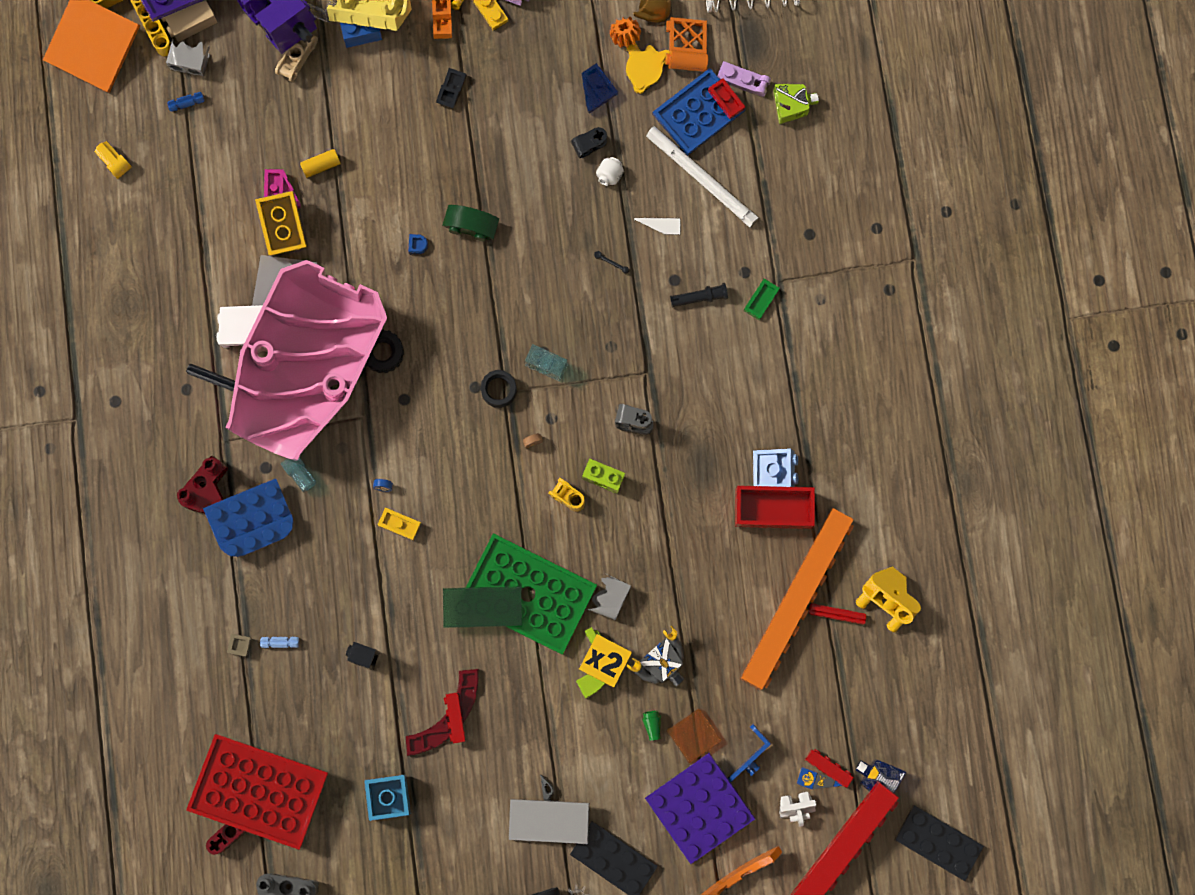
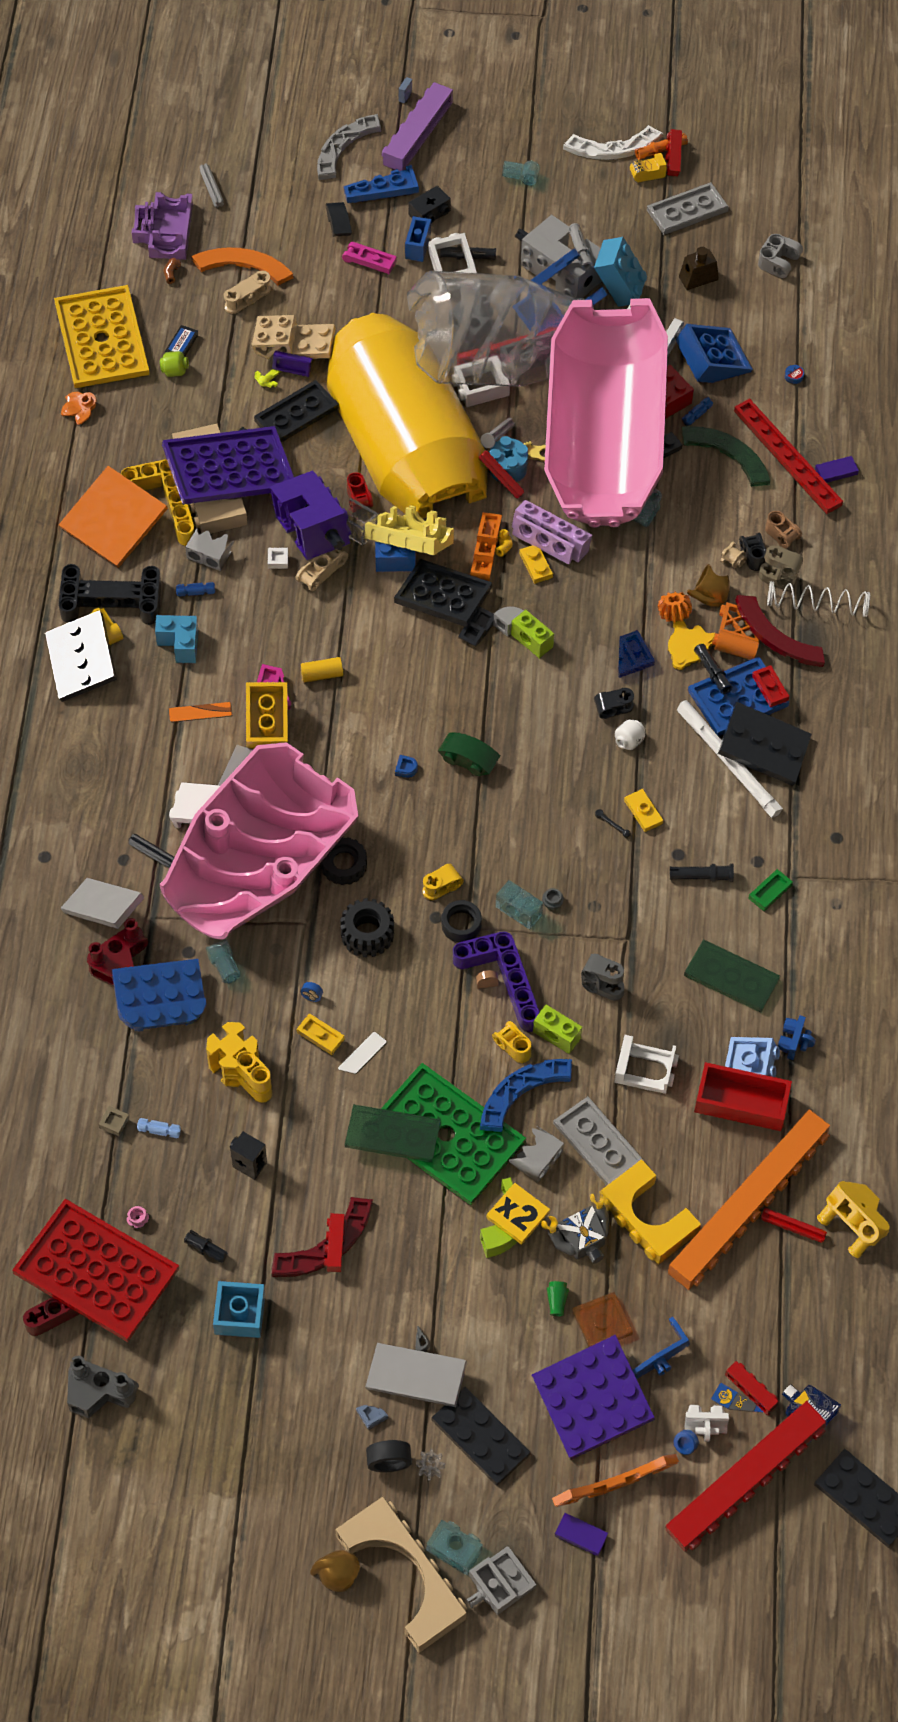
camera: 15 degrees right, 20 degrees down
white sticker [634,218,680,234] -> none
lavender plate [717,61,771,97] -> none
lime torso [773,84,819,124] -> none
none -> plate [45,610,117,702]
none -> black beam [59,564,161,625]
none -> light grey tile [61,878,144,929]
none -> bright pink plate [127,1206,149,1228]
none -> dark azure brick [155,615,198,663]
none -> orange sticker [169,702,232,722]
none -> black axle [184,1230,228,1263]
none -> yellow connector [206,1022,272,1103]
none -> white plate [268,548,288,569]
none -> white sticker [338,1032,386,1073]
none -> black tyre [340,898,394,958]
none -> sand blue tile [356,1405,388,1430]
none -> black plate [394,559,492,627]
none -> yellow piece [422,863,464,900]
none -> dark purple beam [453,931,539,1032]
none -> blue tile [480,1059,572,1132]
none -> light grey brick [493,607,524,637]
none -> lime brick [511,610,554,658]
none -> dark grey plate [542,888,564,909]
none -> light grey tile [553,1096,644,1186]
none -> yellow arch [600,1159,701,1265]
none -> white panel [614,1035,679,1094]
none -> yellow plate [624,789,663,832]
none -> blue tile [674,1430,699,1455]
none -> clear green tile [684,939,781,1013]
none -> black pin [694,644,733,695]
none -> black plate [717,702,812,786]
none -> dark red tile [735,595,825,667]
none -> blue hips [778,1015,816,1060]

